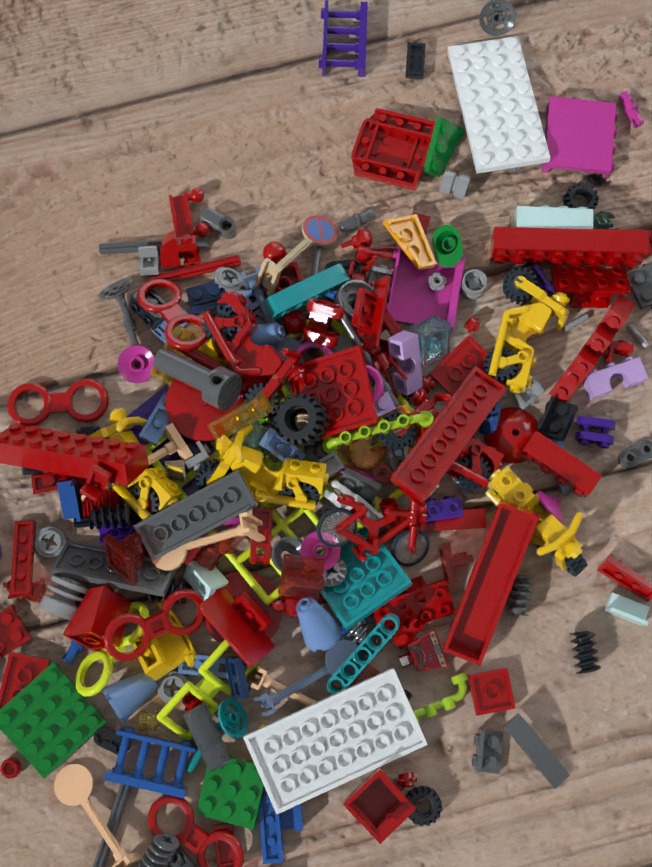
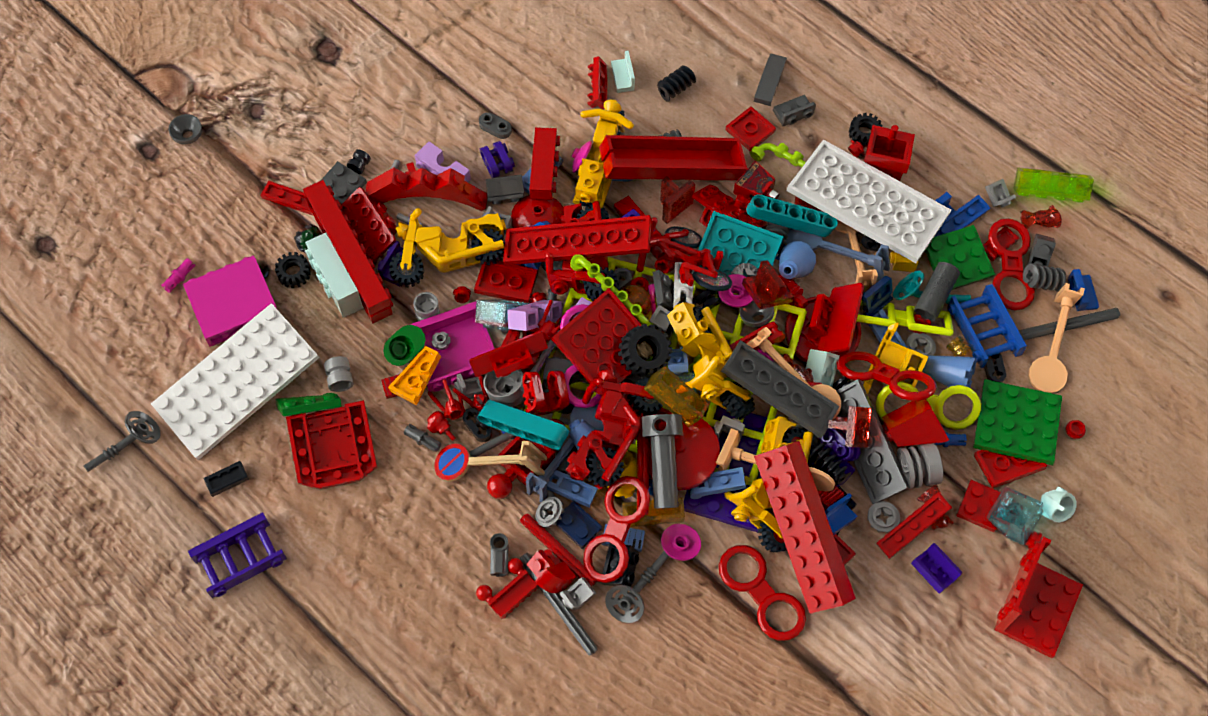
camera: 125 degrees left, 15 degrees down
red bracket [80,464,113,502] -> none
slope [165,460,187,483] -> none

